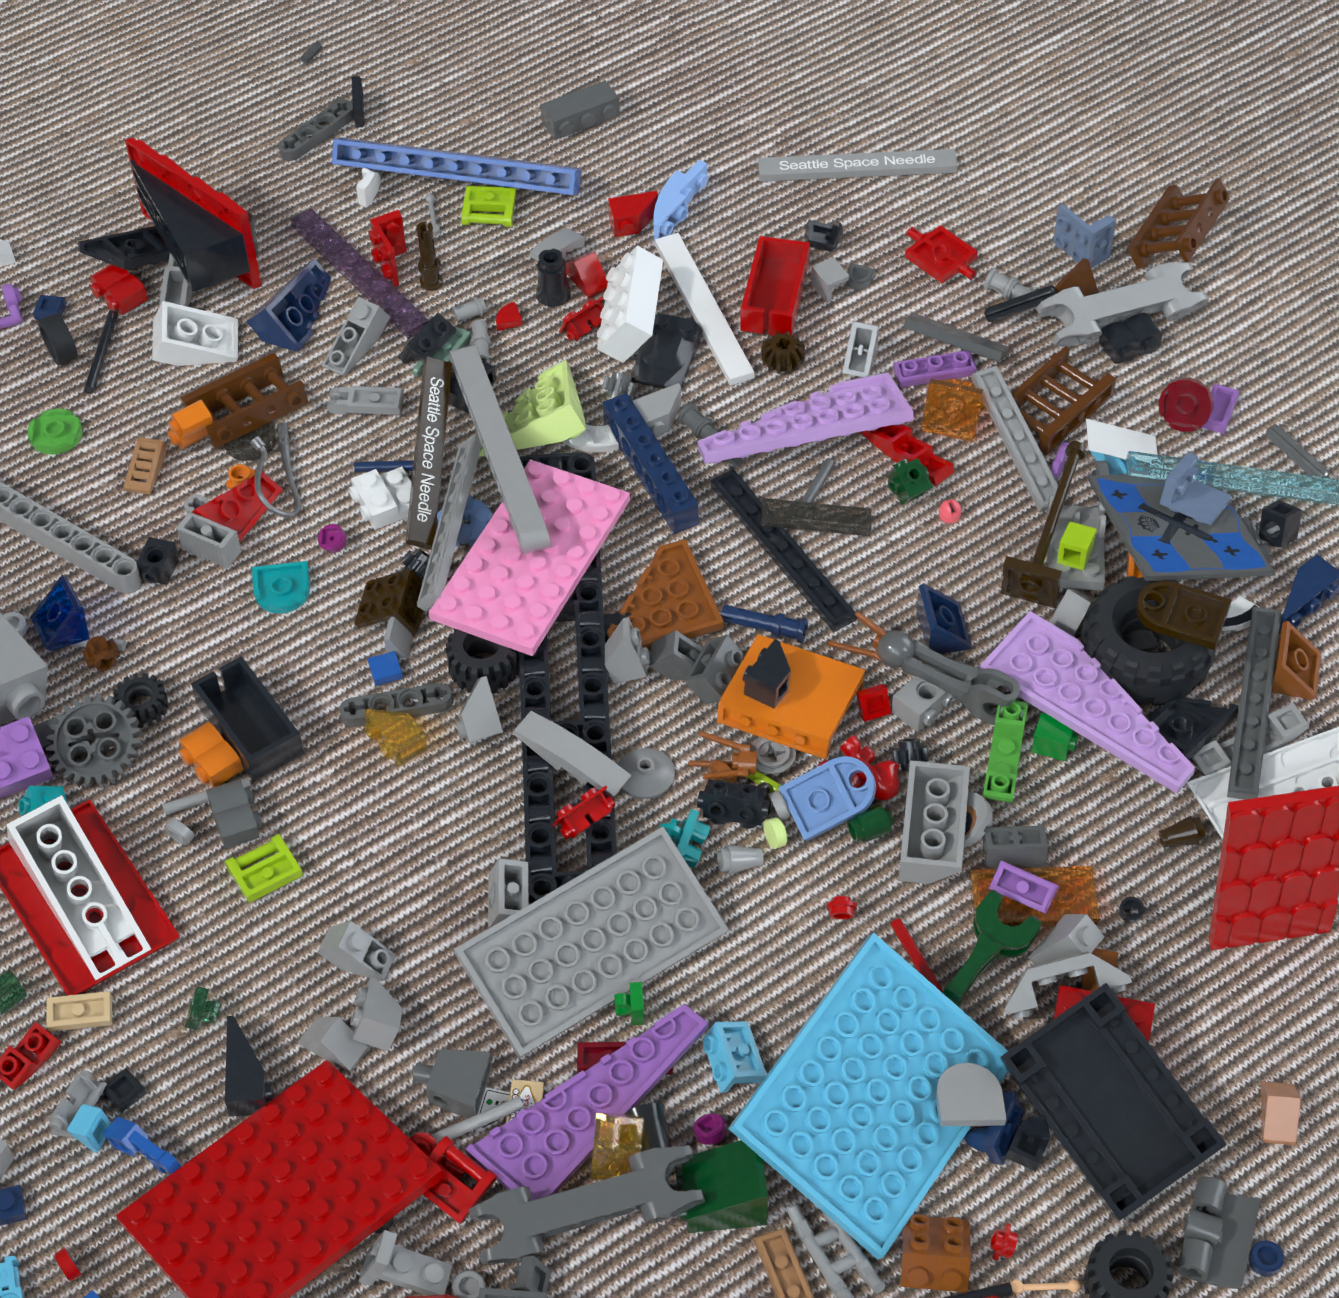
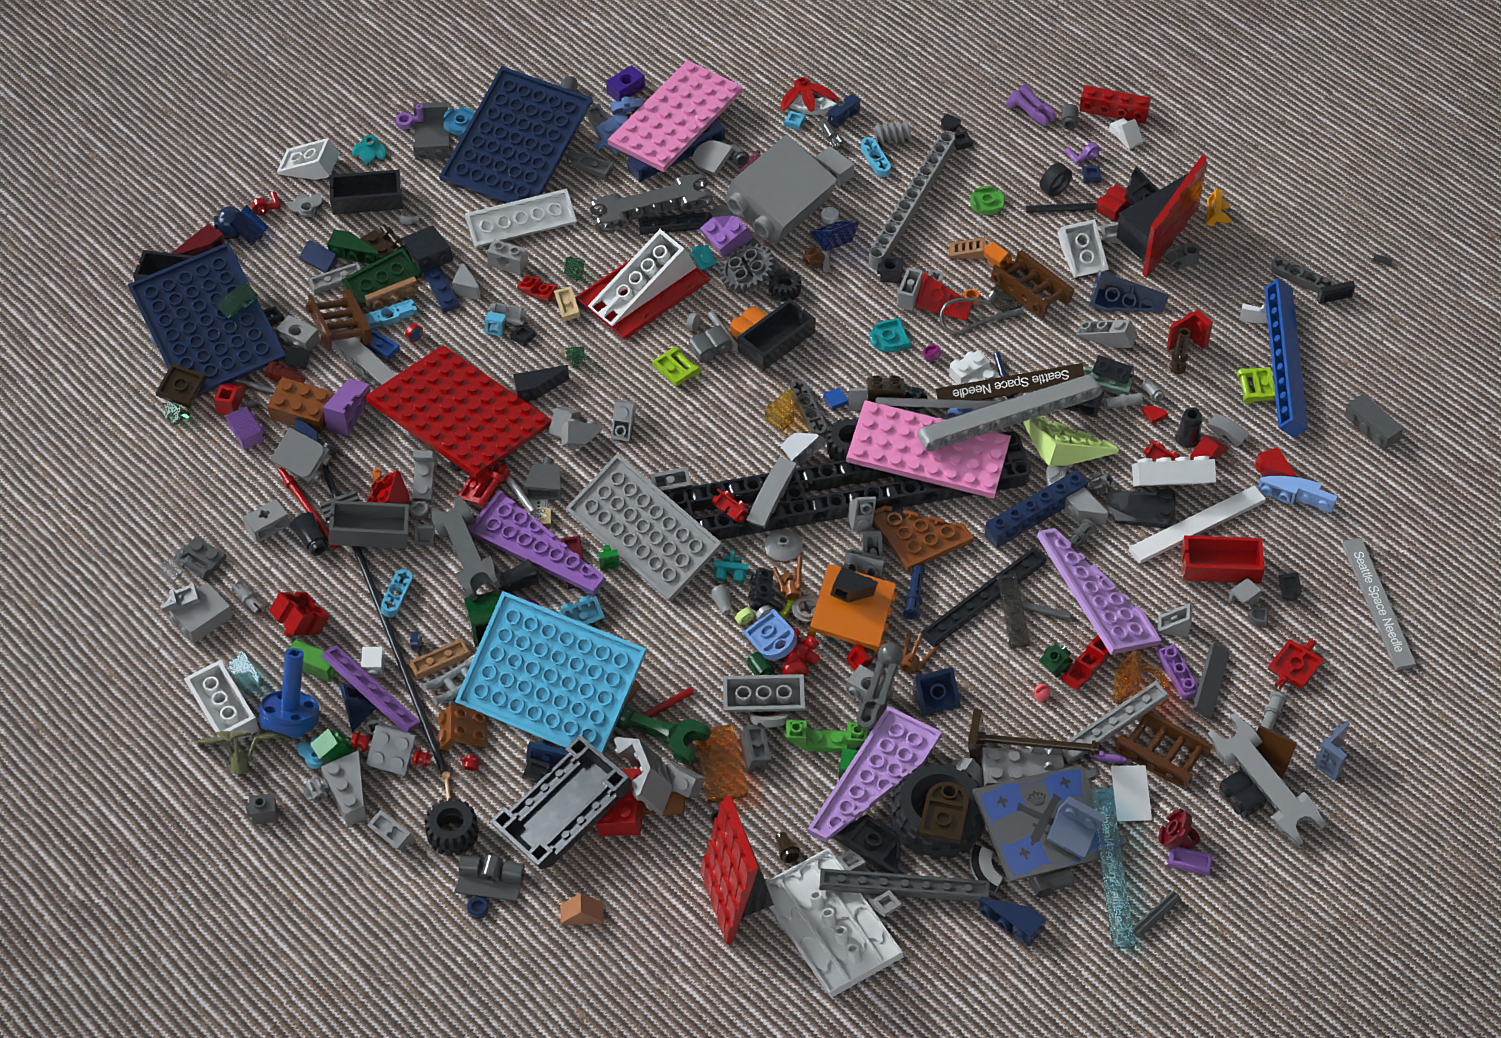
camera: 80 degrees right, 0 degrees up
blue piece [103,1116,182,1175] -> none
clear purple plate [290,208,429,339] -> none
light grey hinge [327,386,404,415] -> none
light grey hinge [425,194,440,235] -> none
clear yellow slope [591,1113,644,1180] -> none
dark brown gear [761,331,805,375] -> none
red plate [826,896,857,920] -> none
black gear [892,738,929,771] -> none
light grey tile [936,1063,1006,1126] -> none
black axle [984,285,1057,322] -> none
medium lavender slope [989,861,1060,914] -> none
lime brick [1057,521,1097,571] -> none
reddish brown fence [1127,178,1230,269] -> none
black brick [1258,500,1302,548] -> none
dark orange slope [1271,621,1322,700] -> none

